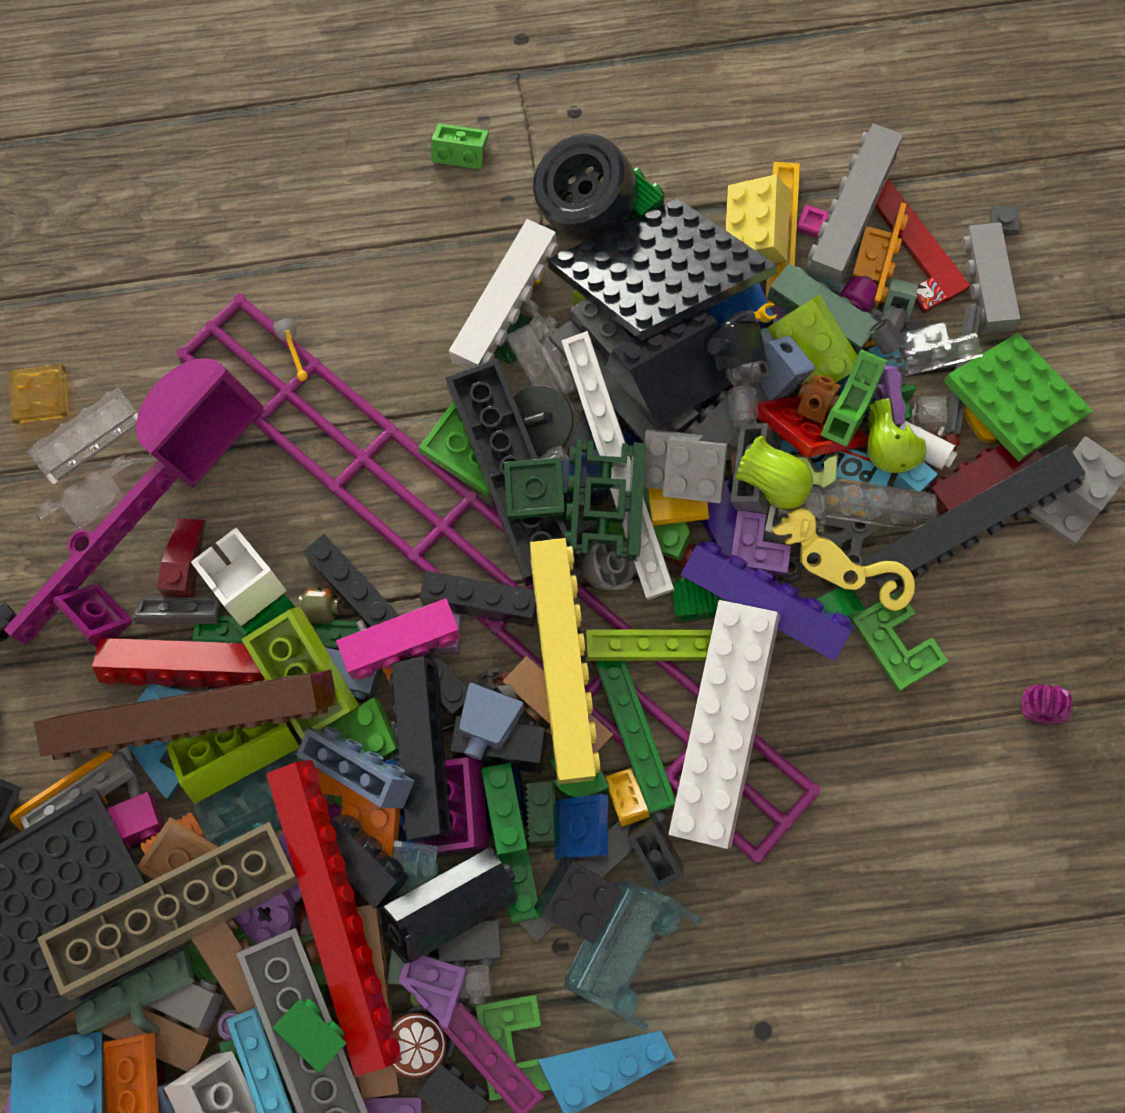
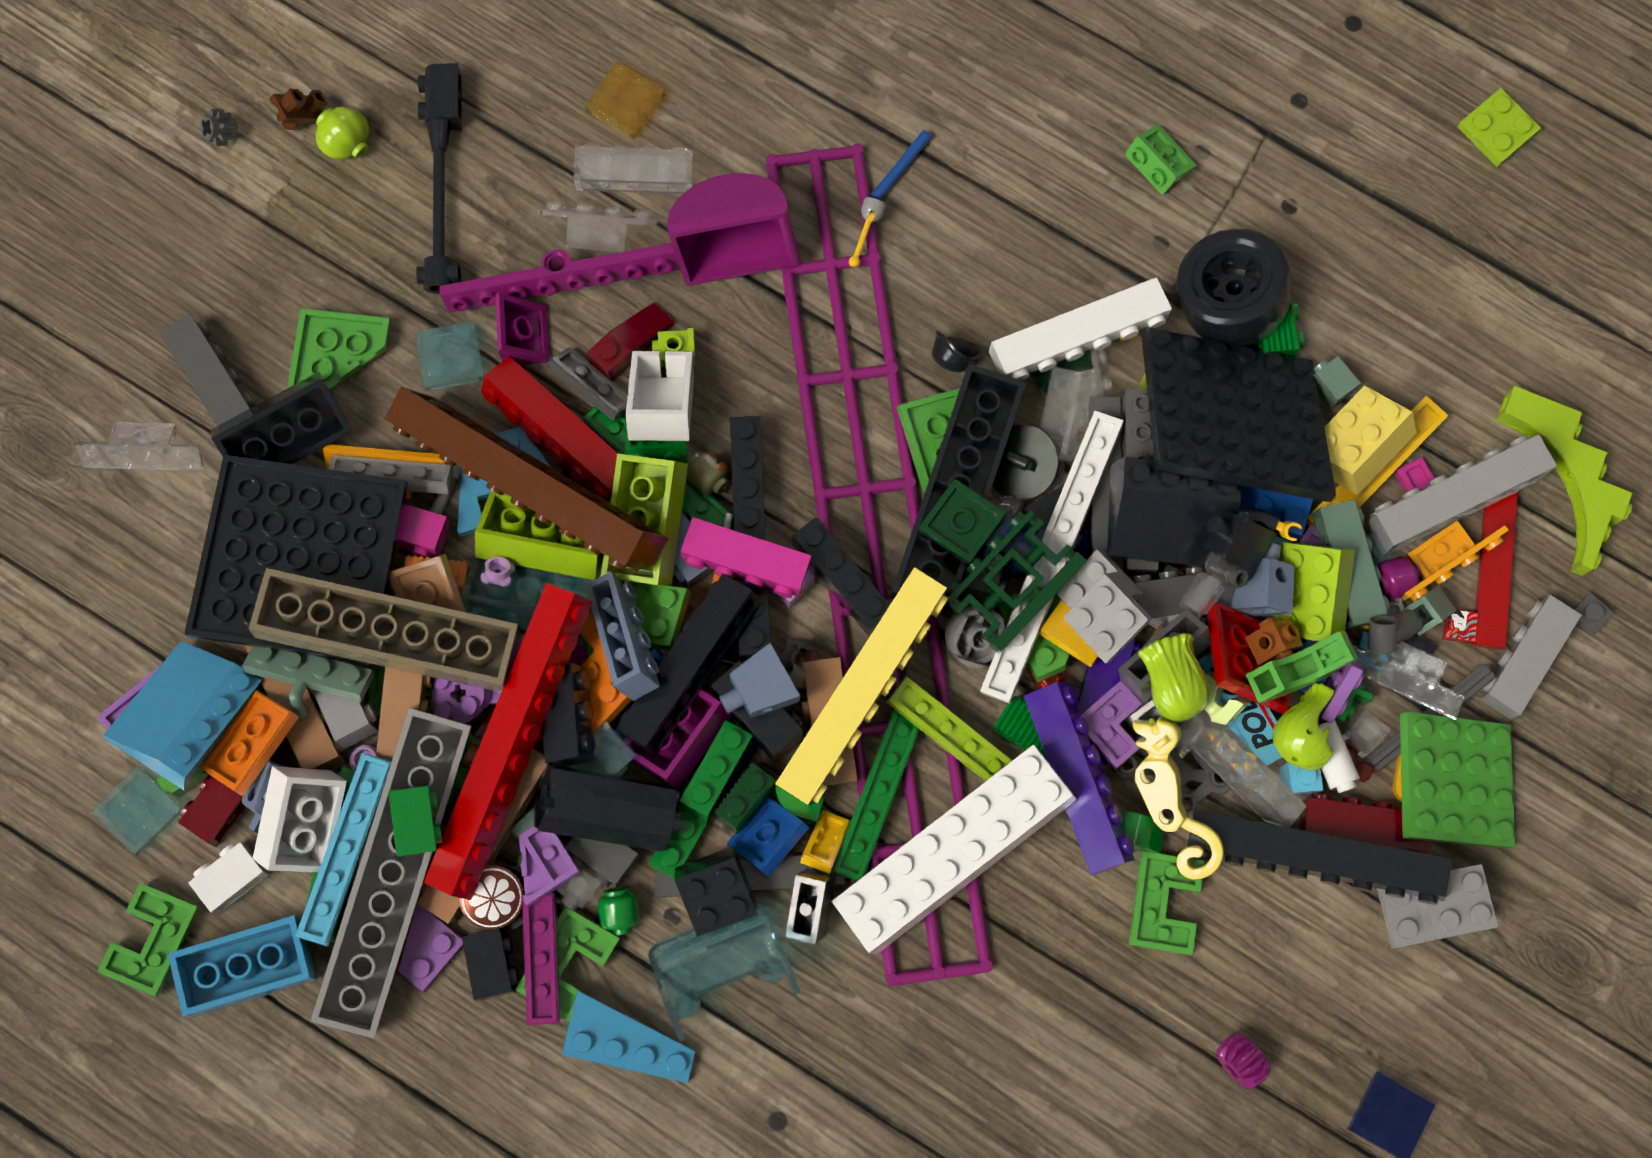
camera: 30 degrees right, 5 degrees up
none -> clear light blue plate [415,321,484,391]
none -> lavender plate [481,556,515,587]
none -> green head [597,886,641,935]
none -> lime brick [652,328,696,368]
none -> blue bar [870,130,932,201]
none -> black helmet [932,330,983,373]
none -> sand green brick [1313,356,1361,409]
none -> lime arch [1495,386,1632,576]

